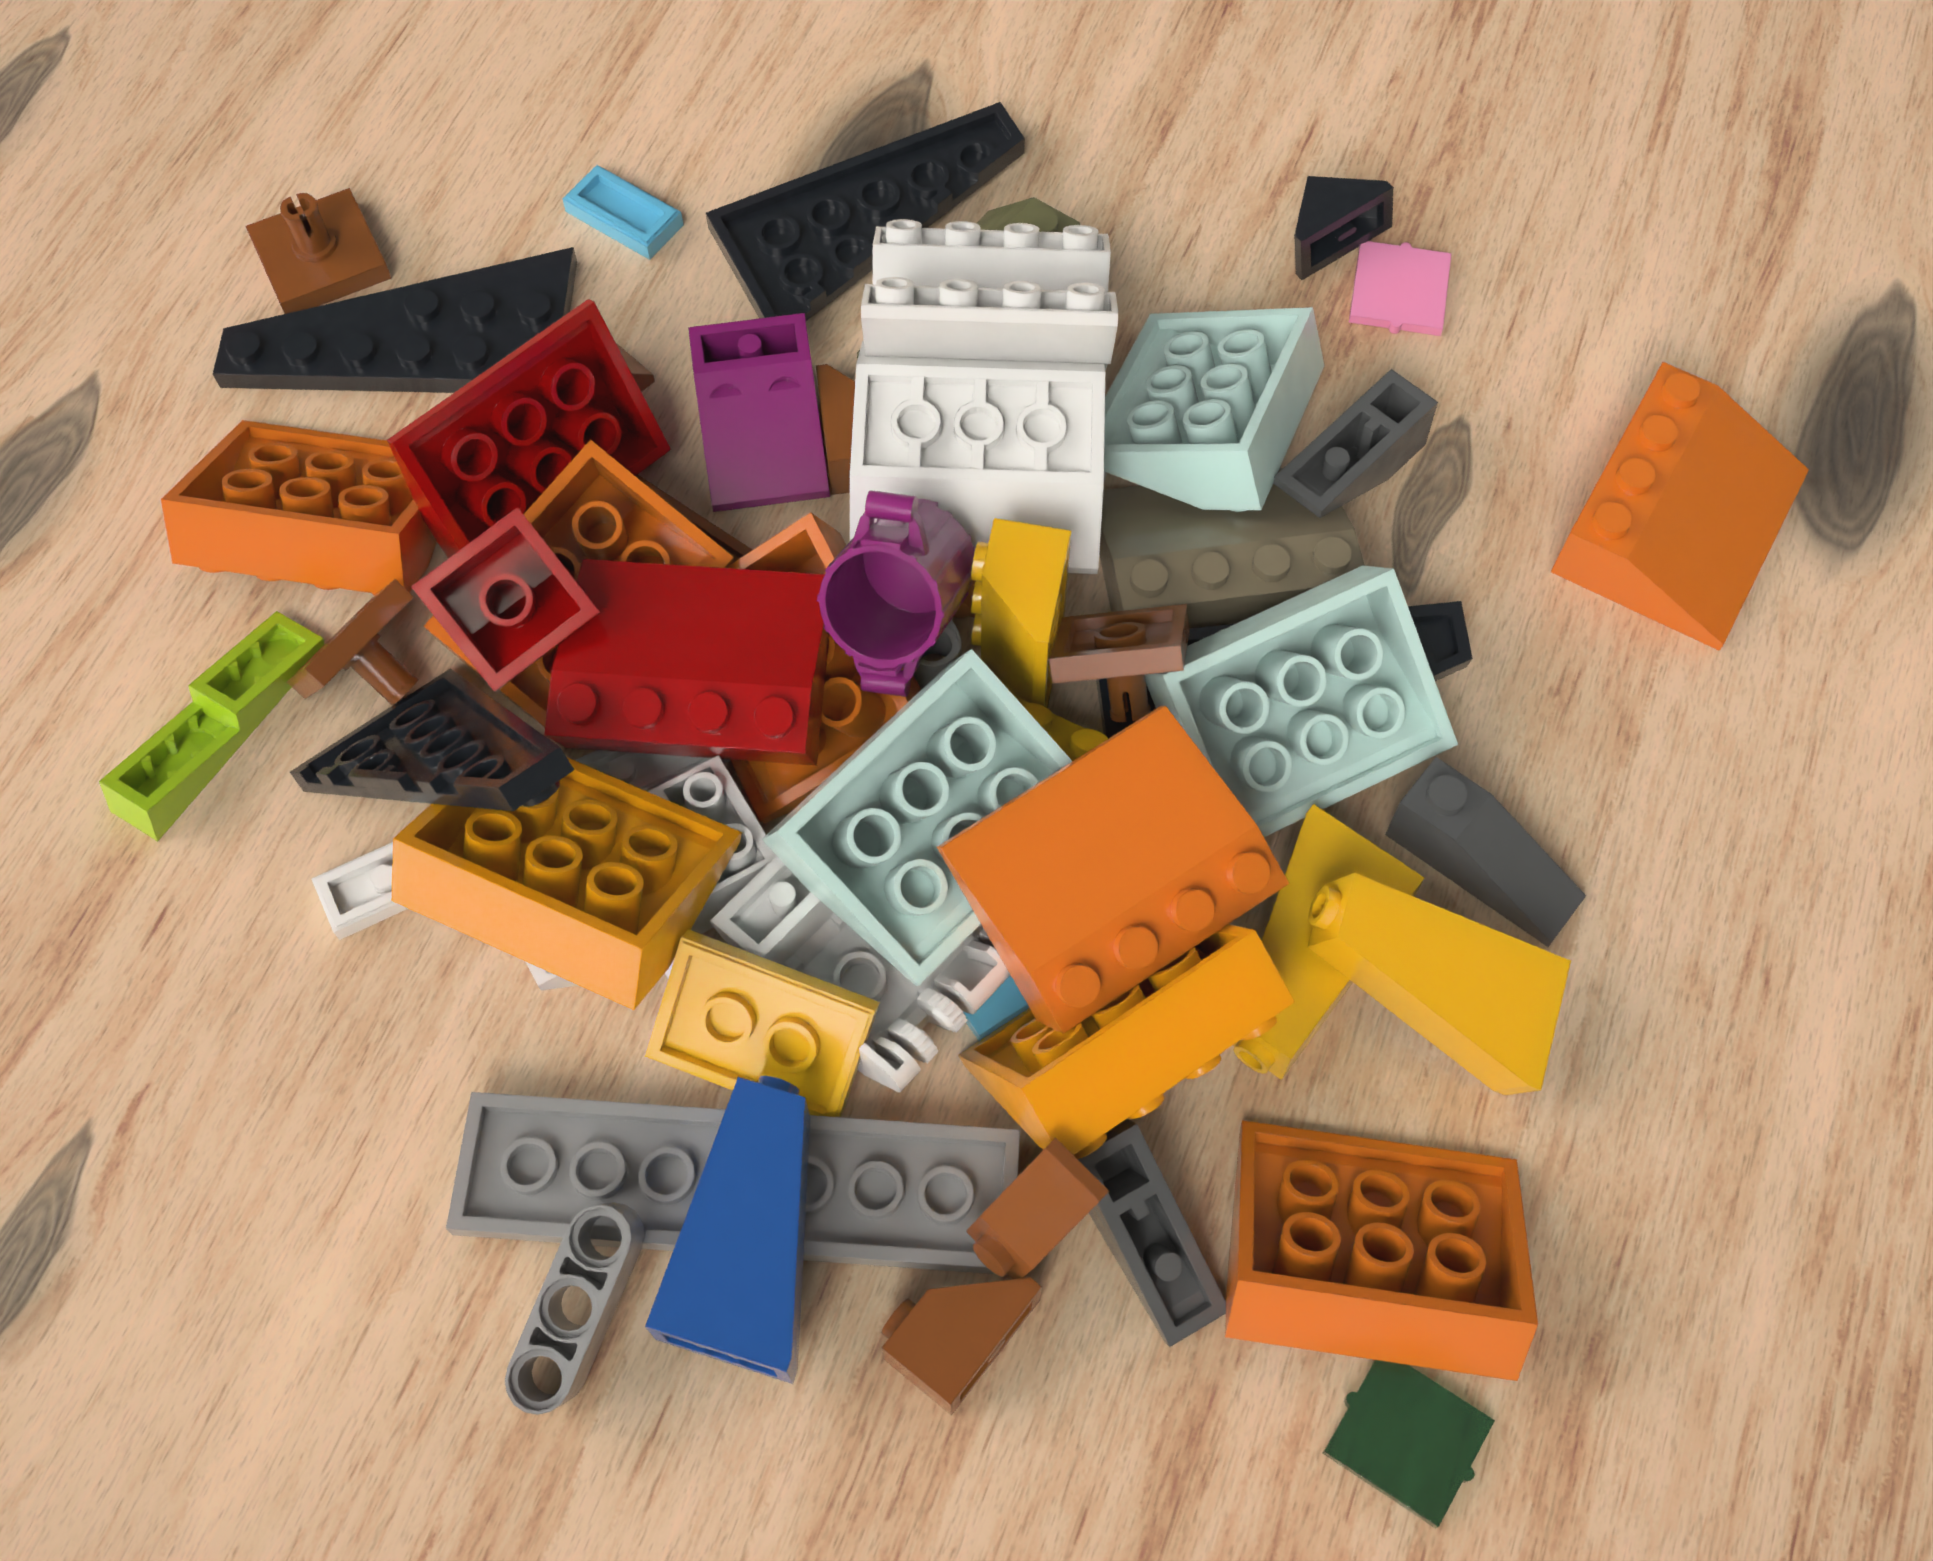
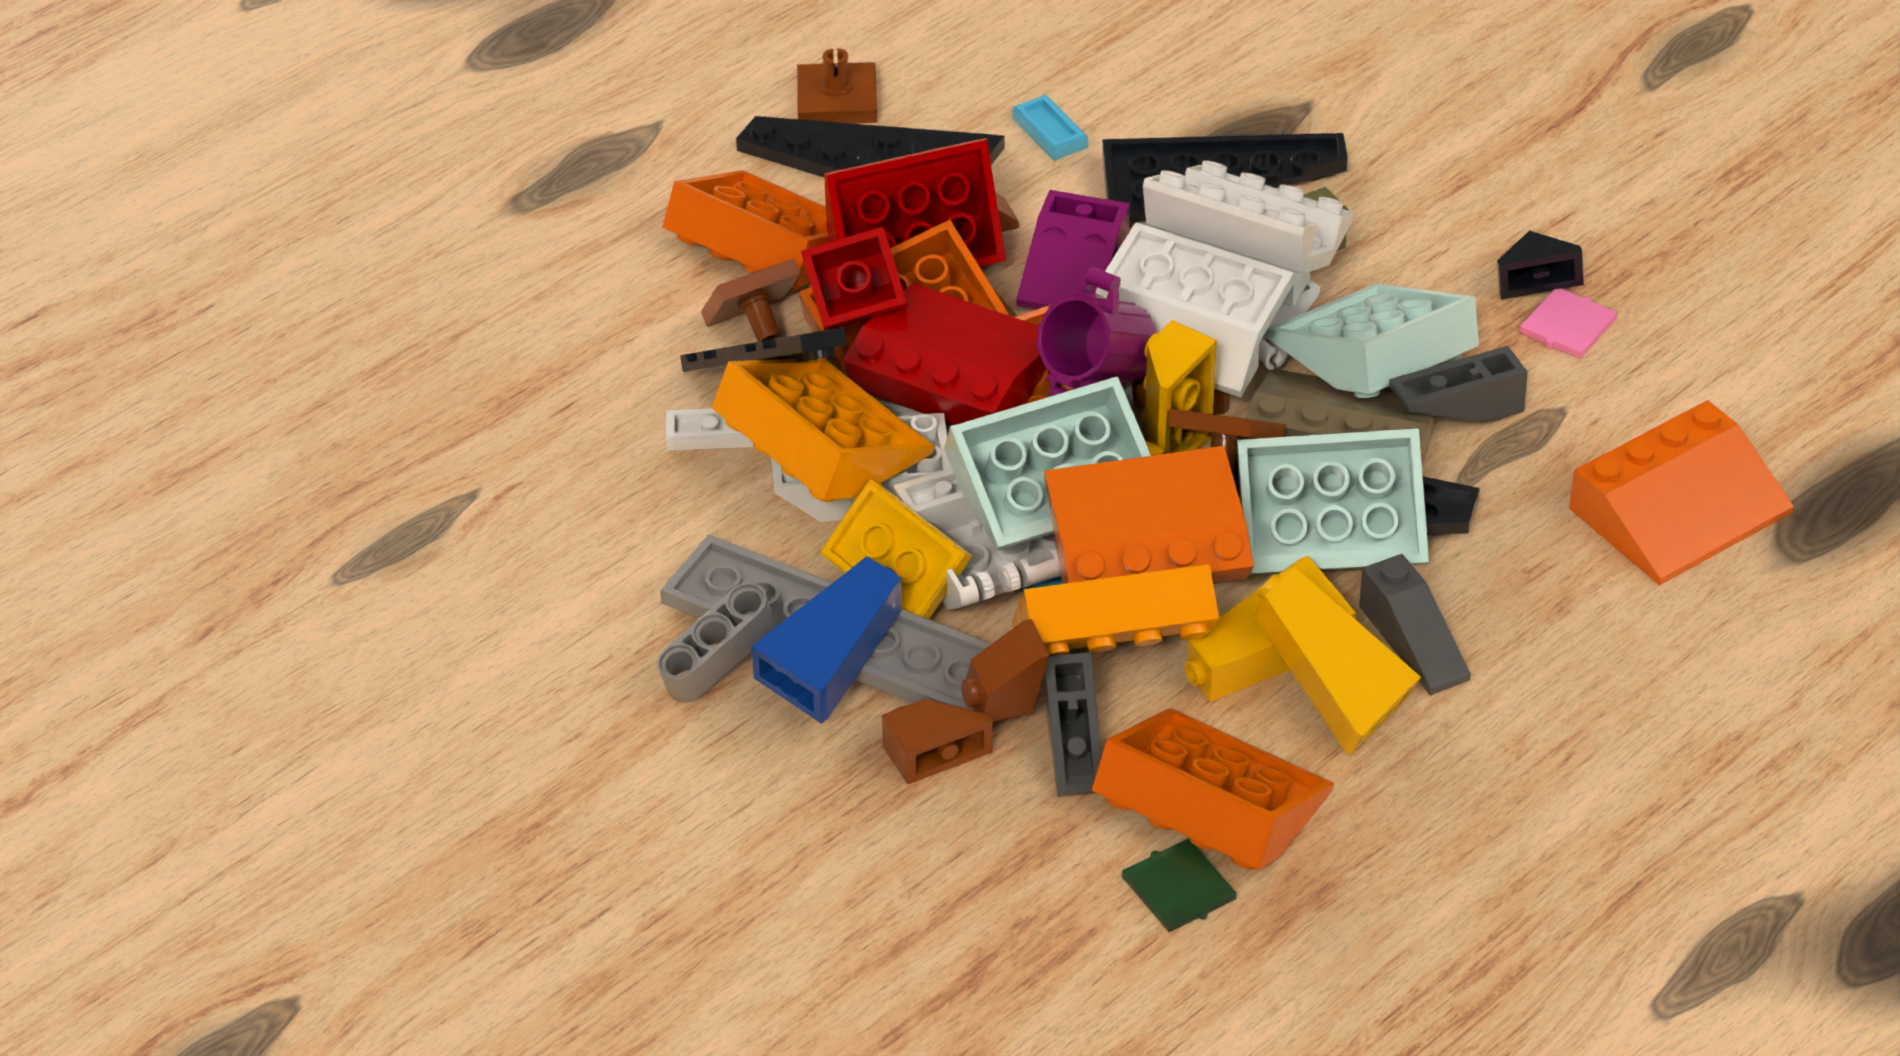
camera: 25 degrees right, 20 degrees down
lime slope [99,611,325,842] -> none

